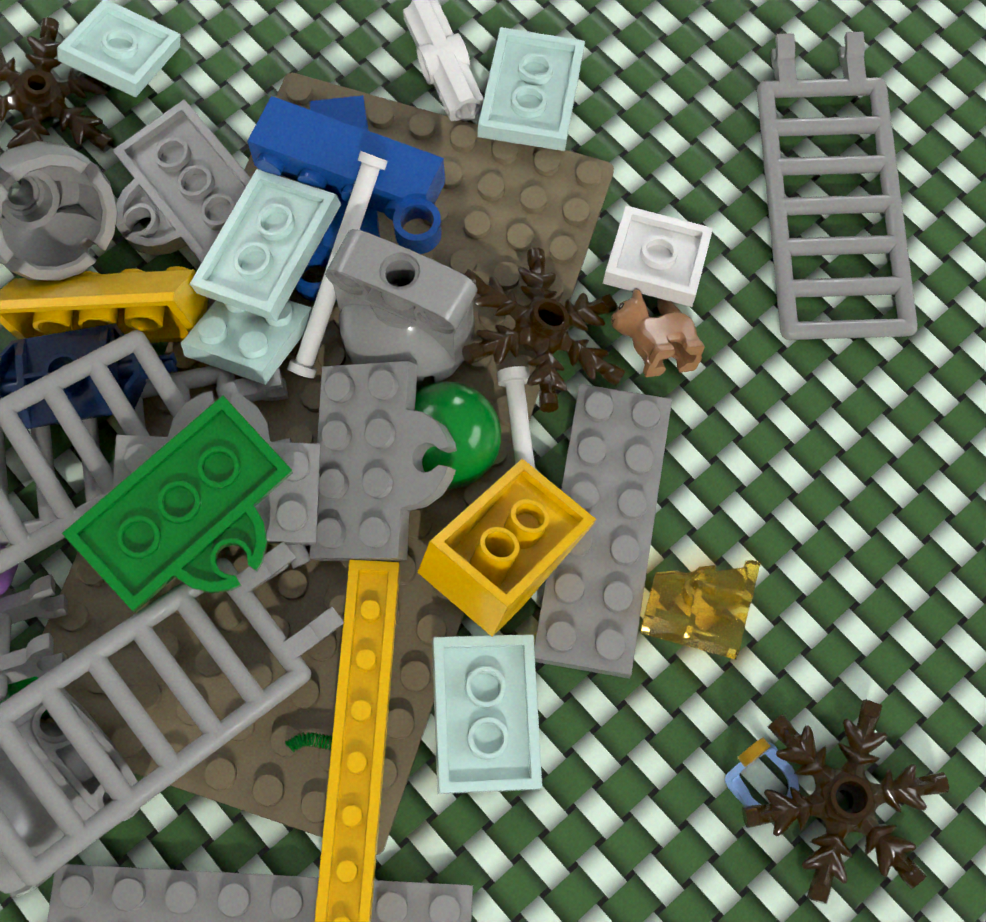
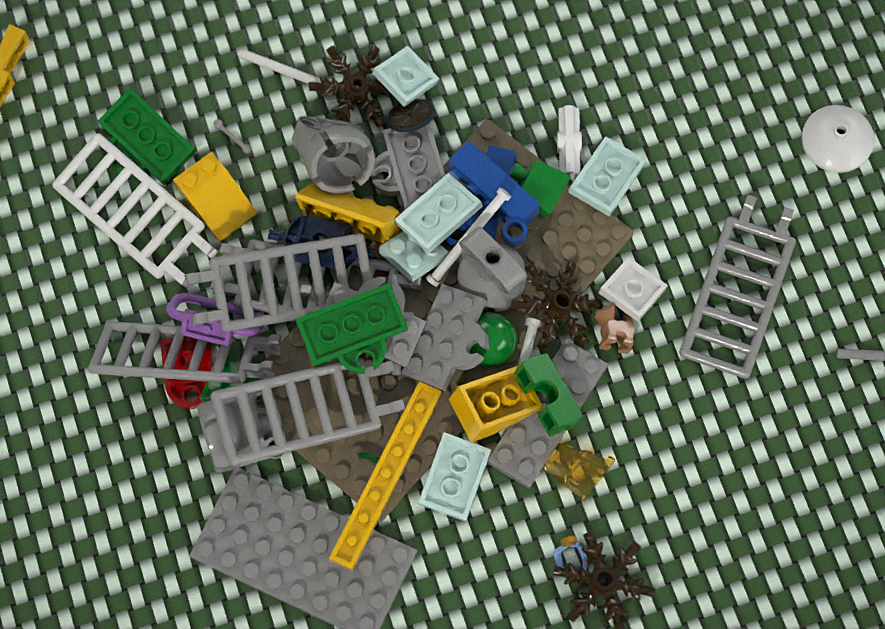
camera: 25 degrees right, 0 degrees up
none -> dark brown wheel [386,99,435,132]
none -> green torso [508,161,571,219]
none -> green arch [514,353,583,437]

